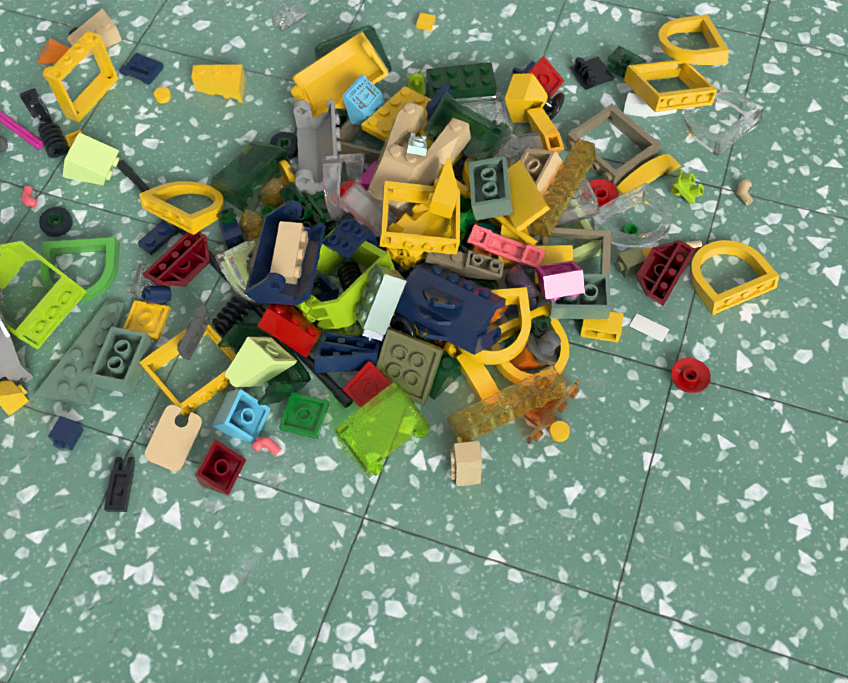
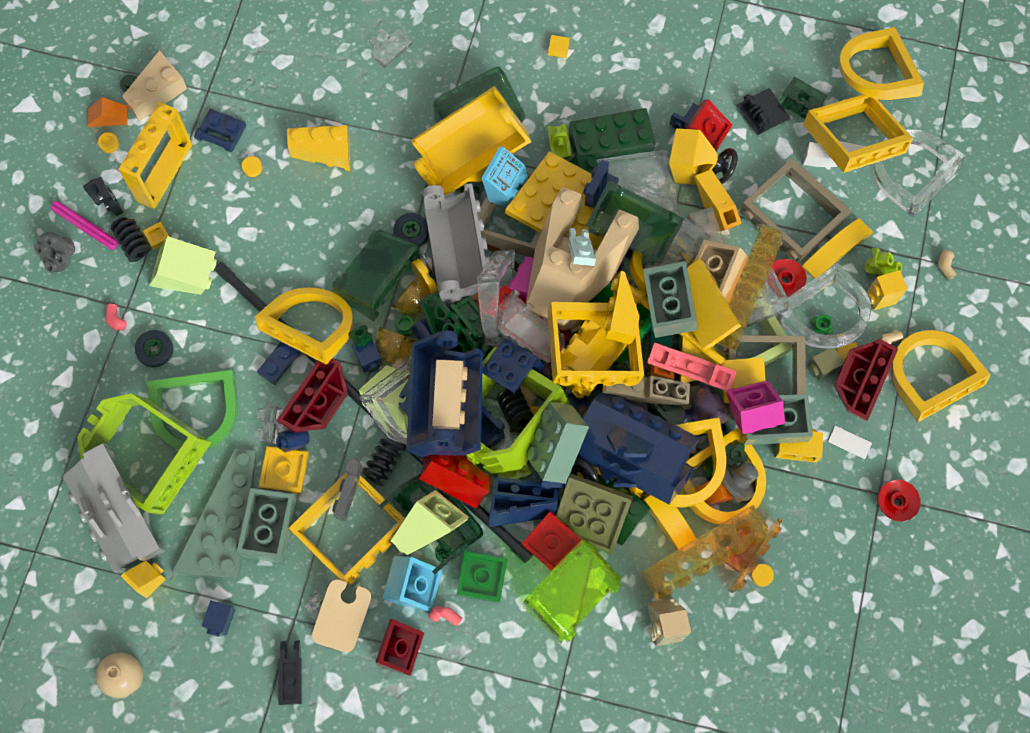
camera: 10 degrees left, 10 degrees up
none -> yellow brick [866,270,908,310]

